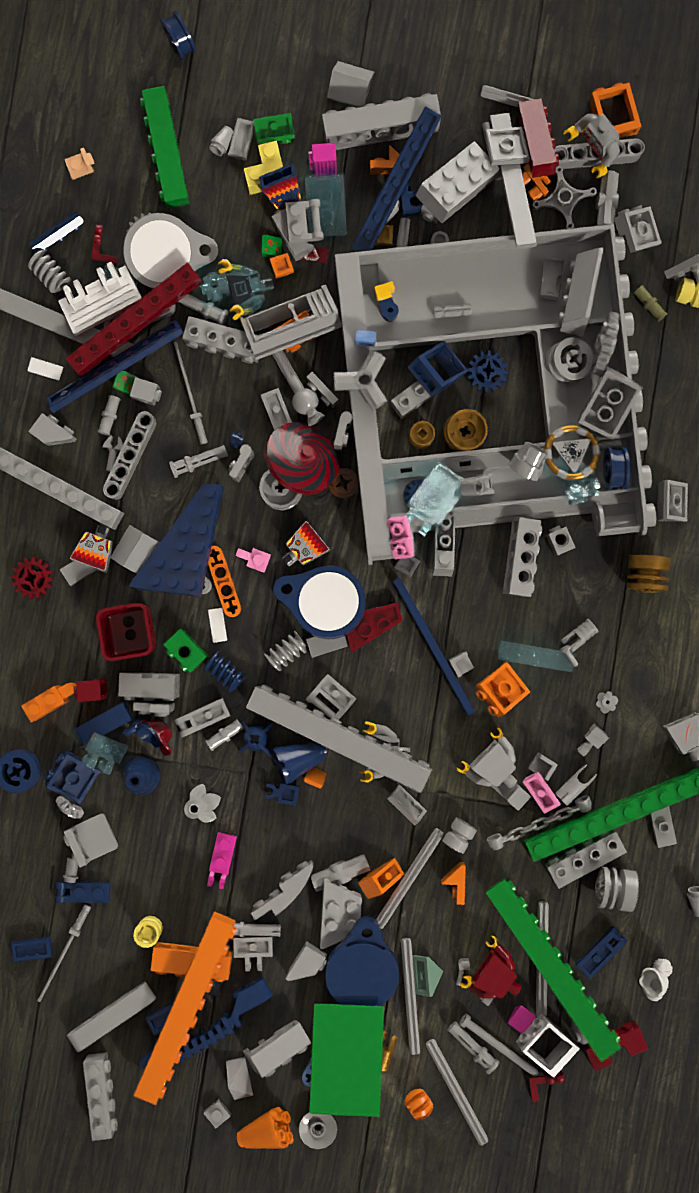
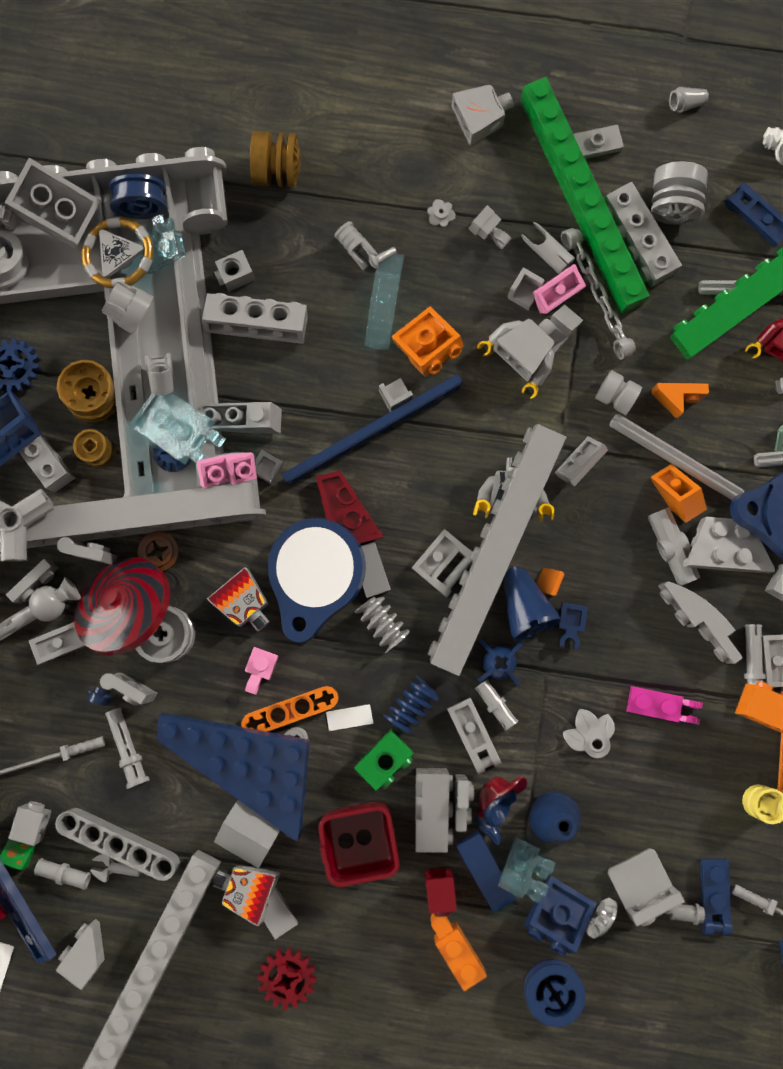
camera: 90 degrees left, 5 degrees down
light grey slope [657,480,688,522] -> none

